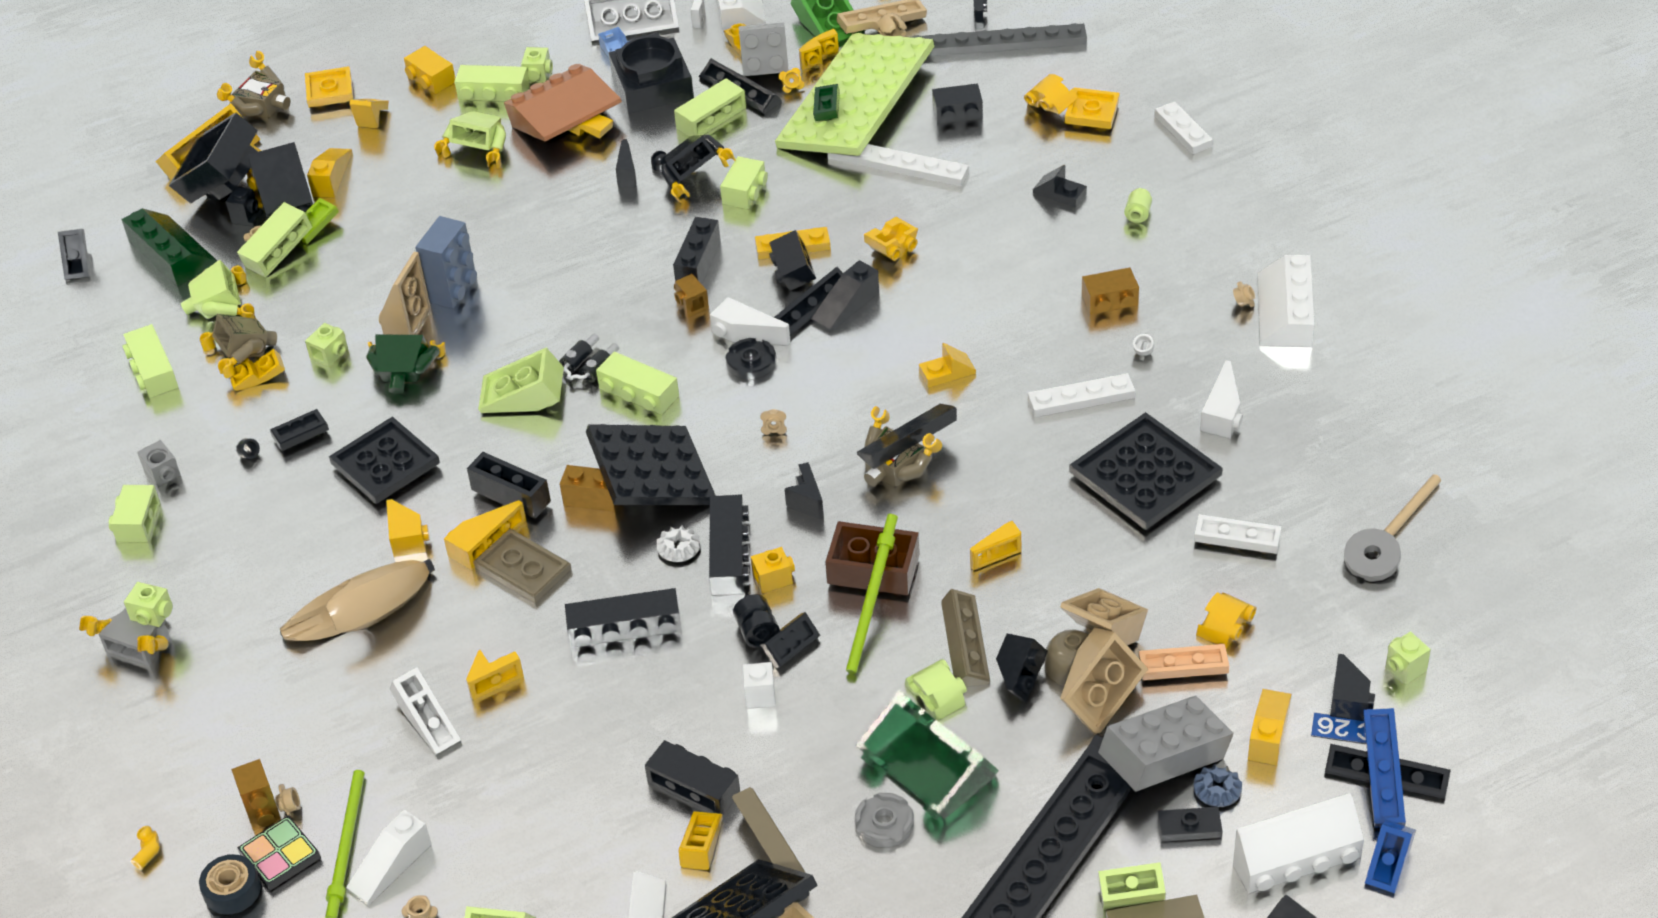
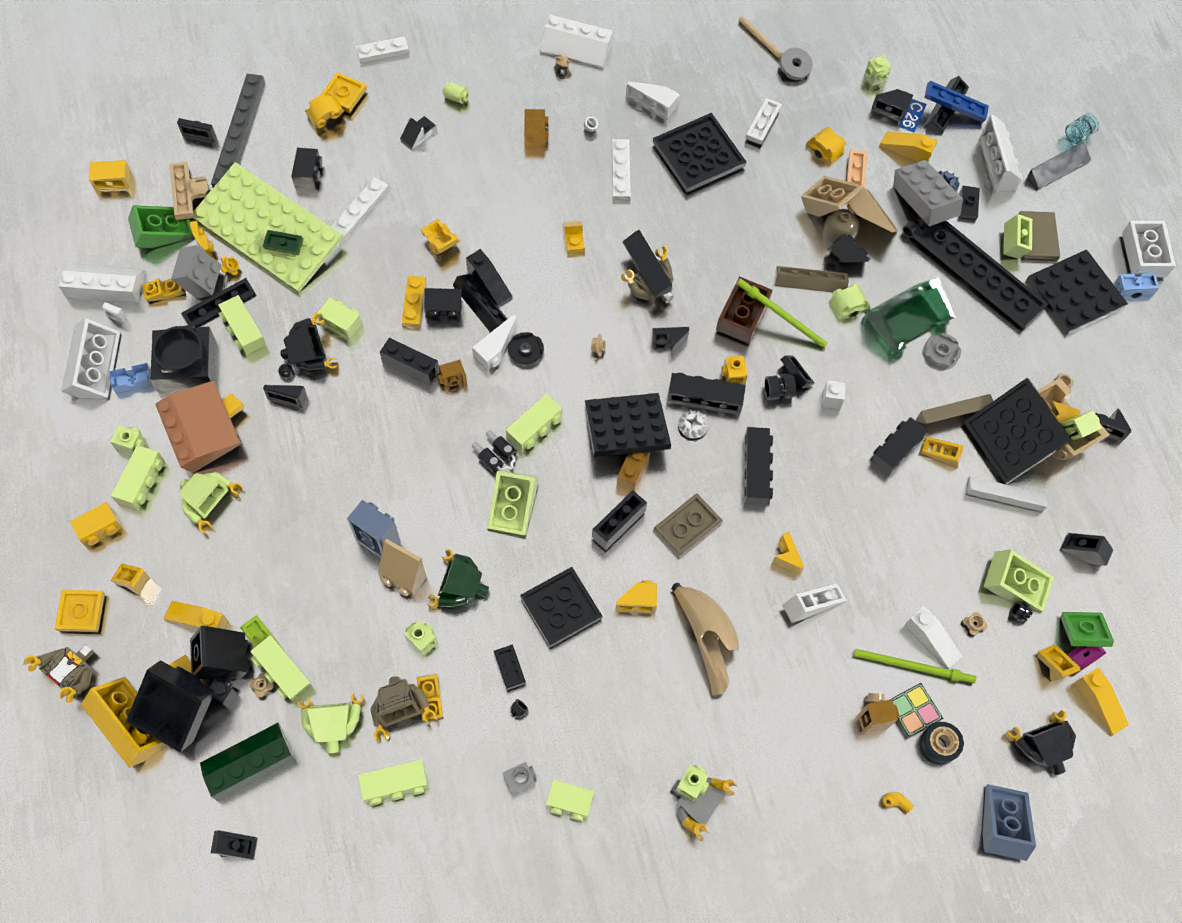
camera: 85 degrees left, 20 degrees up
yellow slope [444,500,526,570] -> none
yellow slope [970,521,1022,570] -> none
blue slope [1365,820,1416,893] -> none

